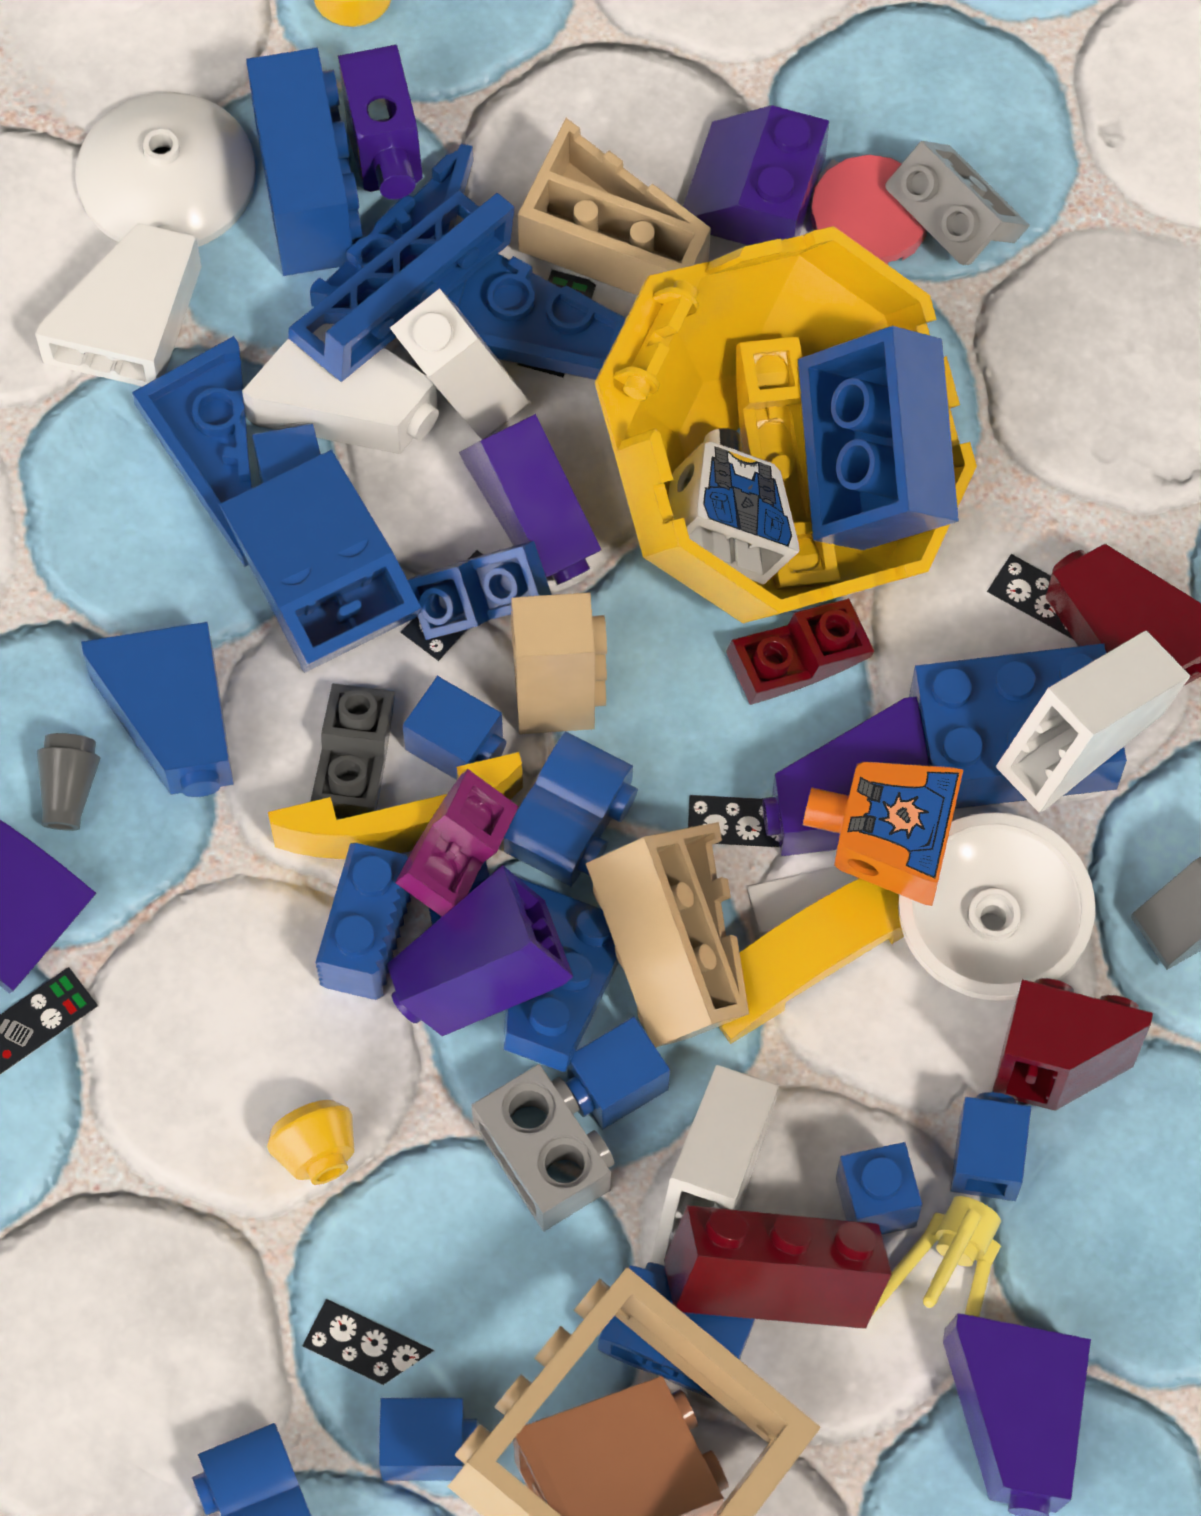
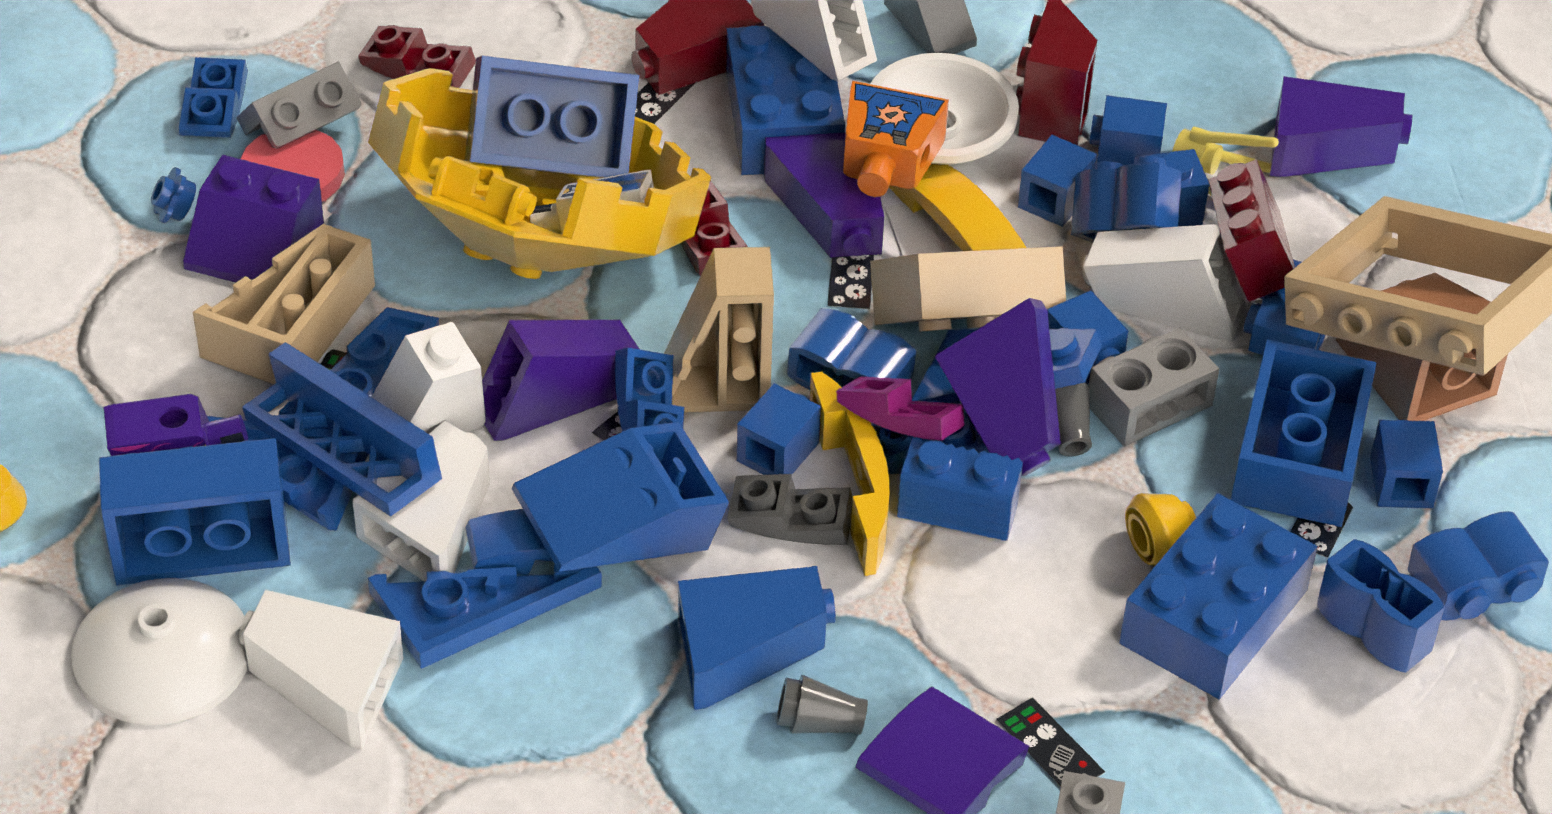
camera: 90 degrees left, 20 degrees down
none -> blue plate [151,167,196,224]
none -> blue slope [179,57,248,138]
none -> dark red slope [358,25,476,88]
none -> blue brick [1018,135,1097,227]
none -> dark grey cone [1055,383,1092,457]
none -> blue brick [1071,156,1182,243]
none -> blue brick [1119,493,1318,700]
none -> blue brick [1231,339,1377,527]
none -> blue brick [1317,539,1445,673]

